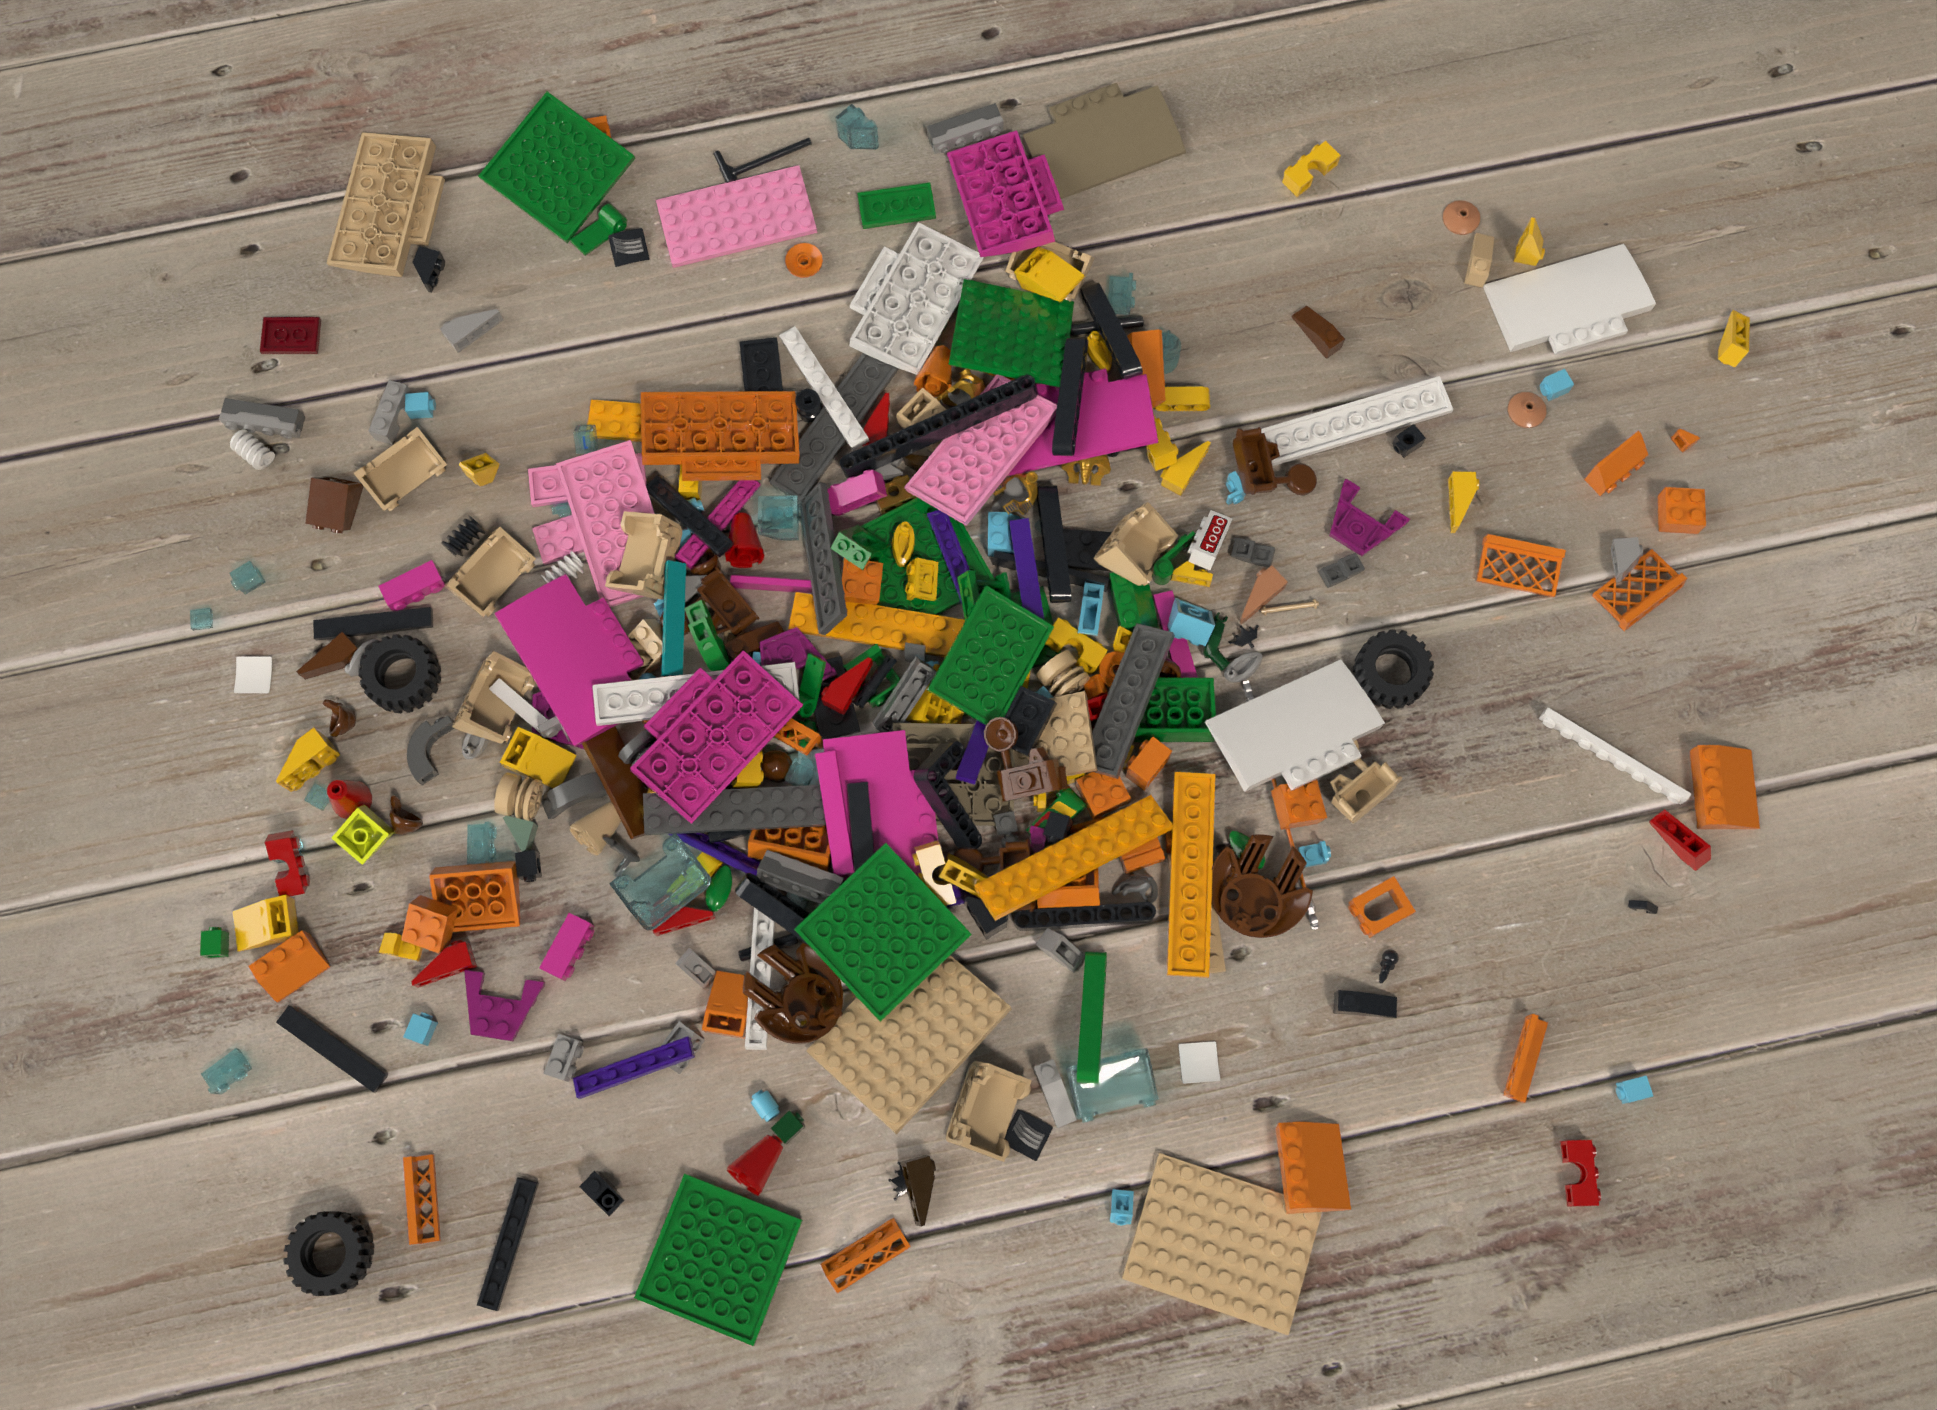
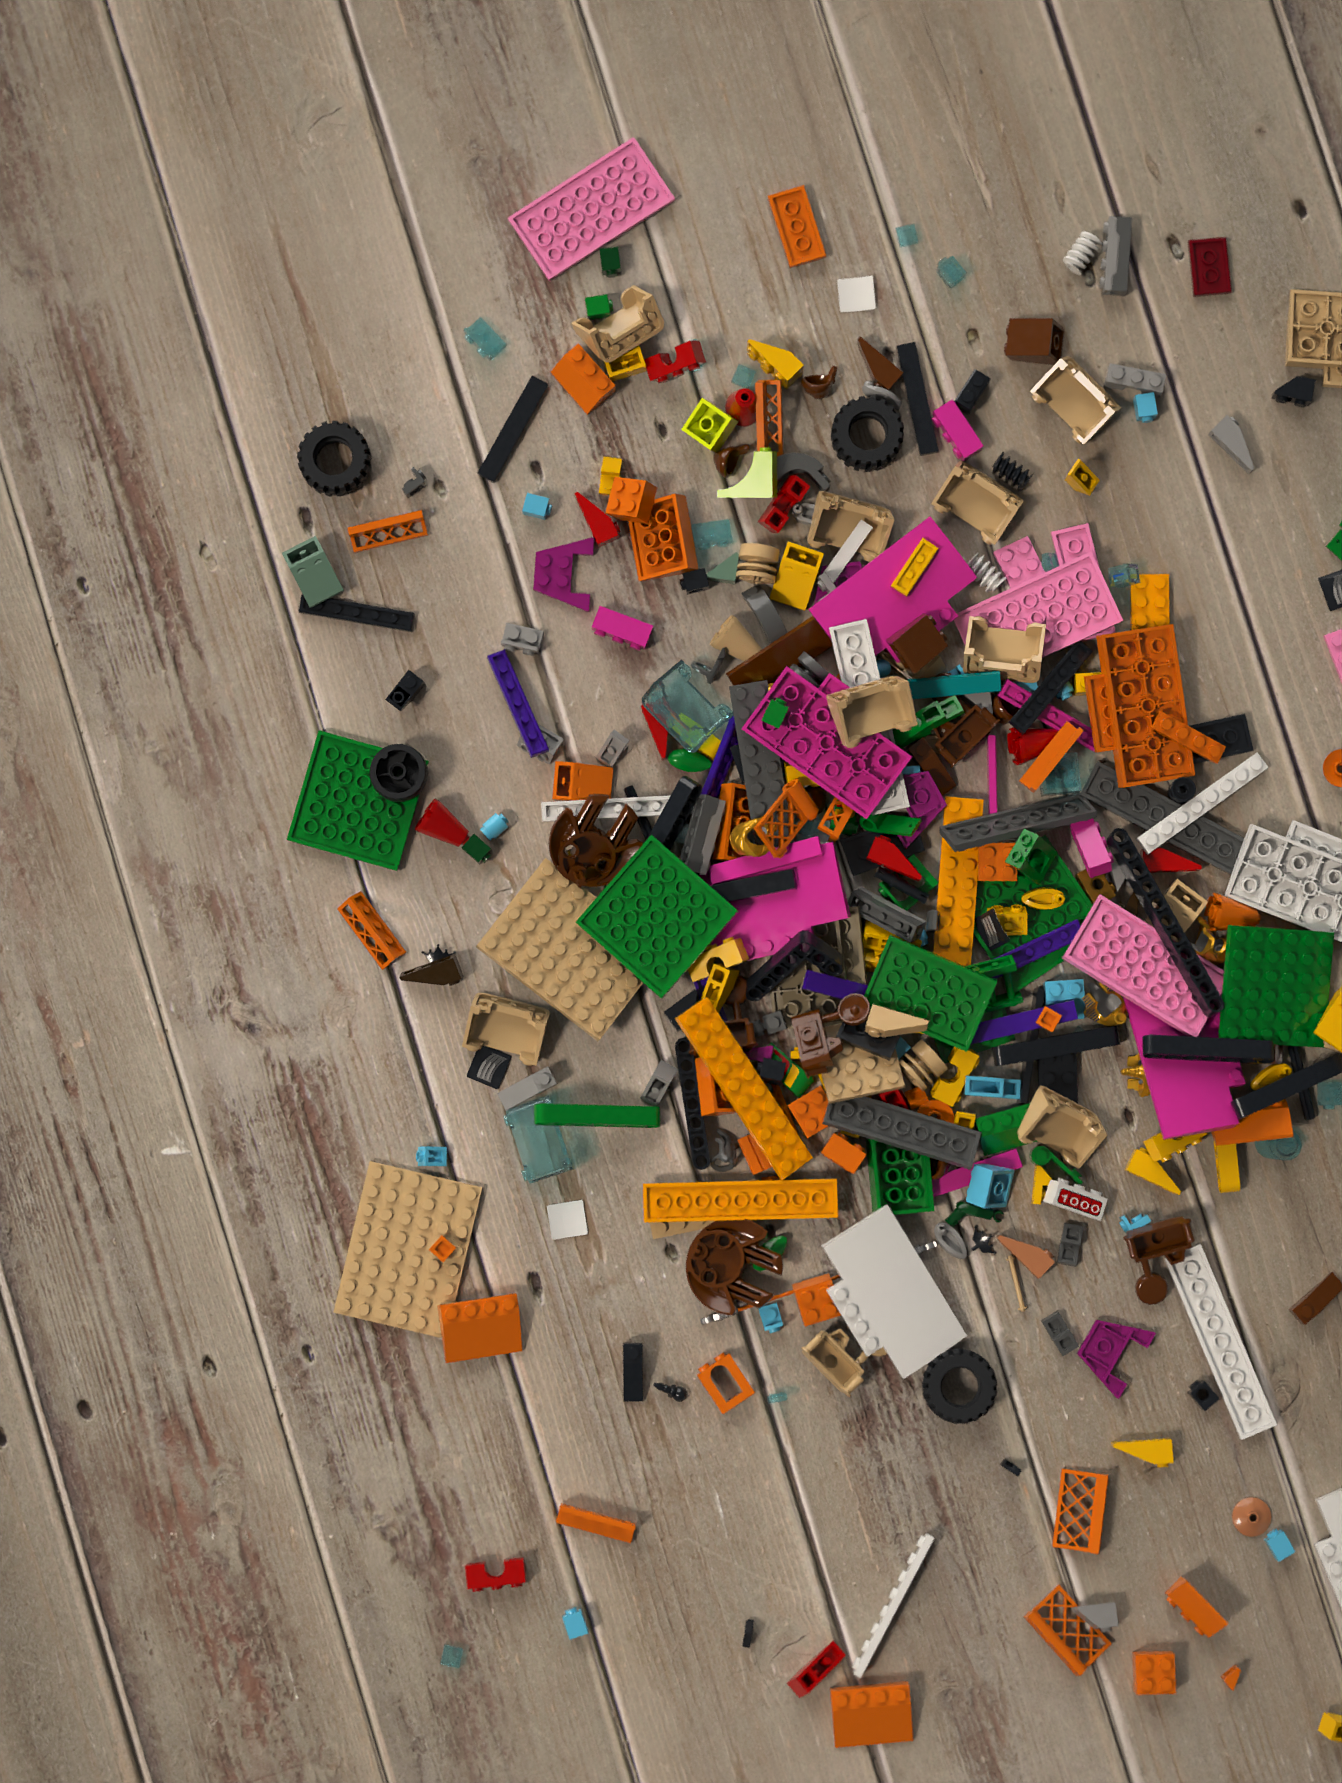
camera: 85 degrees right, 10 degrees up
none -> sand green slope [282,536,344,608]
none -> black wheel [370,744,428,802]
none -> dark grey bracket [402,467,426,499]
none -> orange plate [429,1235,456,1263]
none -> clear light blue tile [440,1644,464,1668]
none -> bright pink plate [508,137,675,281]
none -> tan windscreen [571,285,664,362]
none -> dark green brick [599,247,621,278]
none -> arch [717,447,777,498]
none -> pearl gold piece [730,817,778,857]
none -> orange piece [753,779,819,858]
none -> orange fence [755,380,784,457]
none -> red arch [758,475,811,533]
none -> green brick [761,698,789,729]
none -> clear light blue tile [767,1392,787,1404]
none -> orange plate [768,185,826,268]
none -> tan windscreen [826,676,918,748]
none -> tan slope [865,1004,929,1037]
none -> reddish brown slope [886,613,948,674]
none -> yellow tile [891,538,939,597]
none -> black brick [954,369,991,415]
none -> black sticker [974,908,1010,951]
none -> black tile [1000,1459,1022,1477]
none -> orange fence [1019,721,1084,793]
none -> orange plate [1036,1006,1062,1033]
none -> orange plate [1151,711,1226,764]

